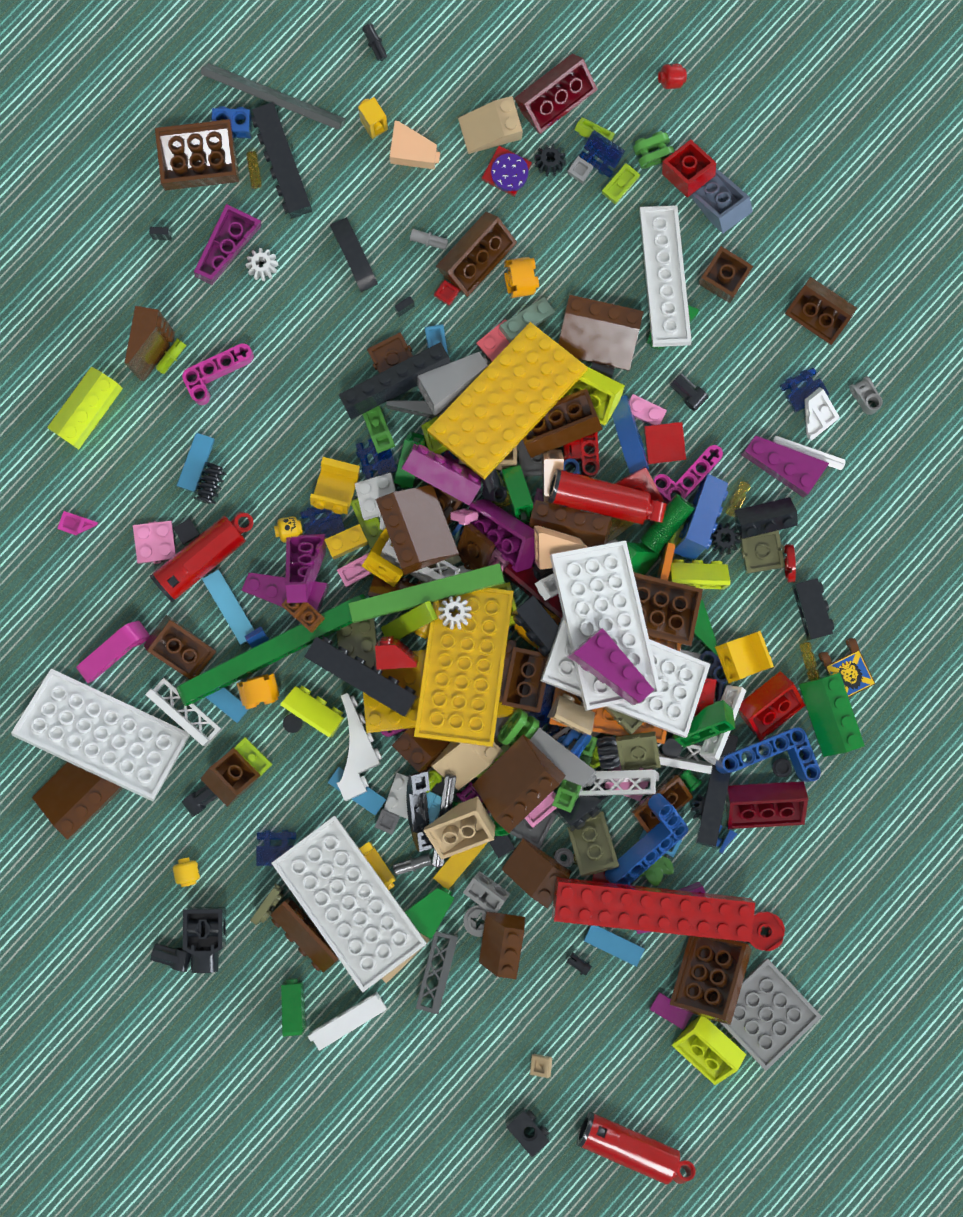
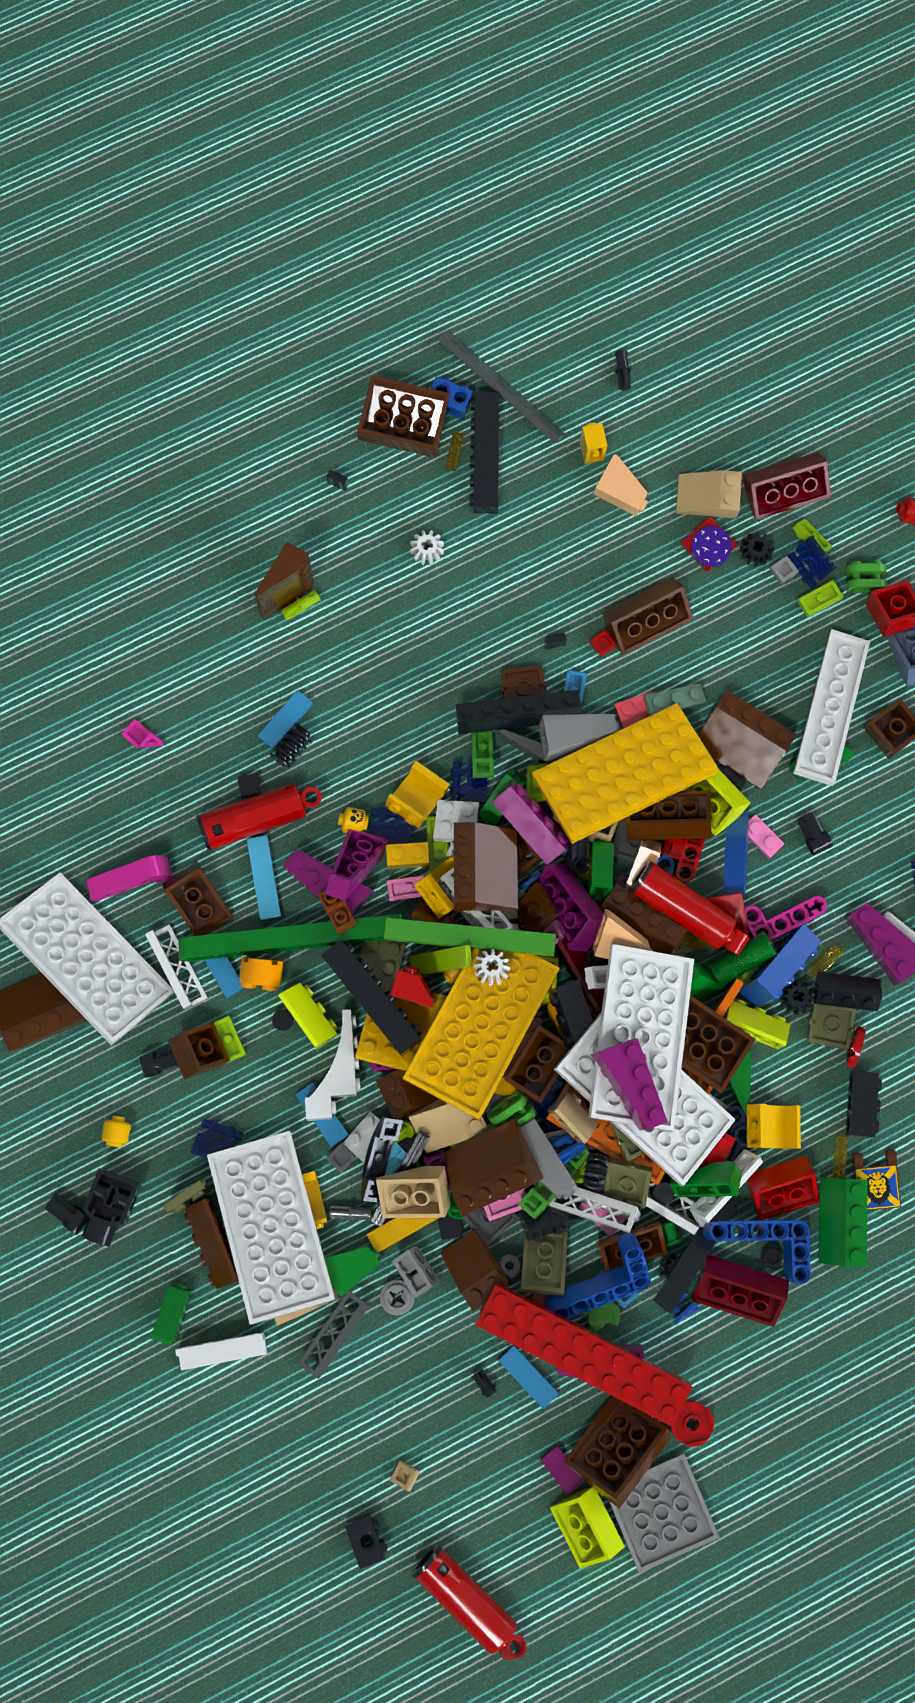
camera: 20 degrees right, 5 degrees down
neon yellow slope [47,367,123,450] -> none
bright pink plate [133,521,176,564] -> none
dark pink beam [182,343,254,405] -> none
magenta wedge [194,204,261,285] -> none
blue tile [244,627,270,648] -> none
black slope [330,217,378,292] -> none
light grey axle [410,229,448,250] -> none
bright pink plate [451,508,478,525] -> none
reddish brown slope [479,911,525,979] -> none
light orange brick [504,257,539,298] -> none
red tile [644,422,686,464] -> none

